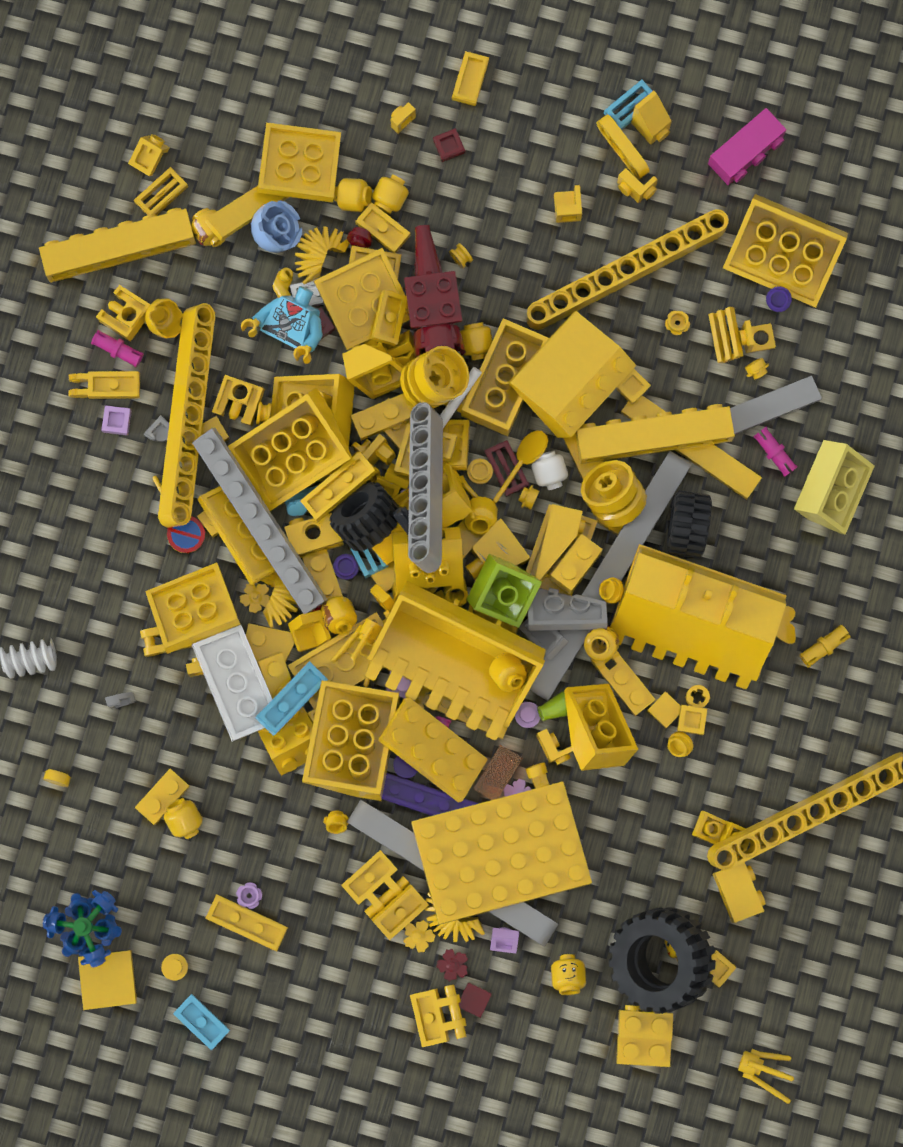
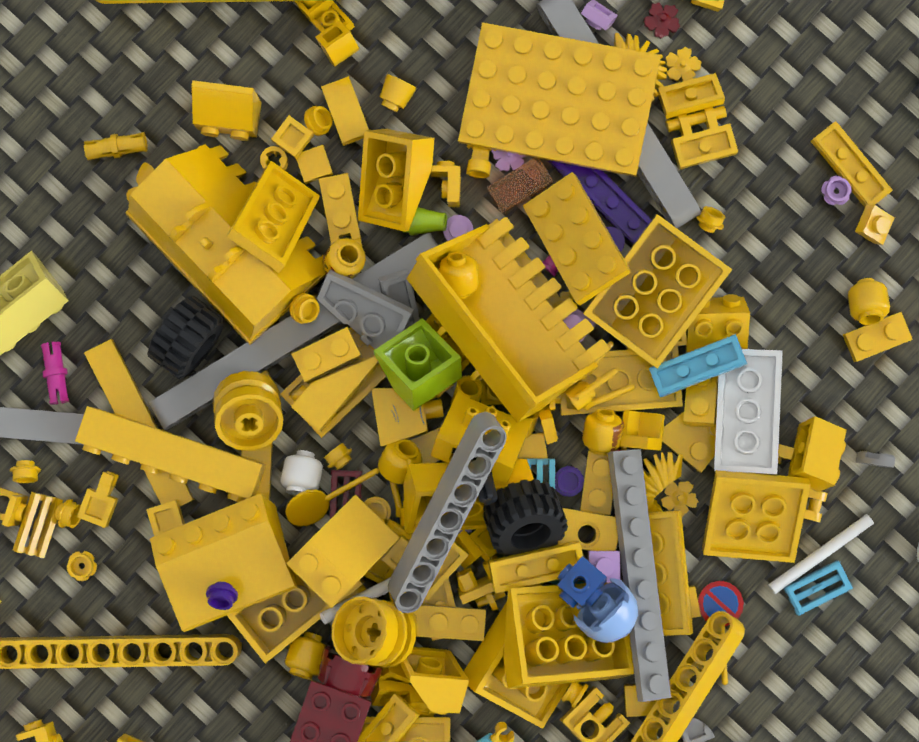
camera: 150 degrees left, 5 degrees up
none -> yellow plate [55,499,81,528]
none -> yellow plate [77,471,119,528]
none -> yellow slope [192,80,262,141]
none -> dark purple plate [206,582,238,610]
none -> yellow plate [226,161,320,273]
none -> yellow slope [286,494,400,608]
none -> yellow brick [315,20,359,67]
none -> yellow slope [321,76,369,146]
none -> yellow hat [380,74,417,112]
none -> blue brick [557,556,607,609]
none -> light blue cylinder [574,578,638,643]
none -> lavender plate [588,551,620,583]
none -> white bar [768,514,874,594]
none -> medium azure tile [784,560,853,616]
none -> yellow brick [788,416,846,492]
none -> yellow plate [855,204,895,245]

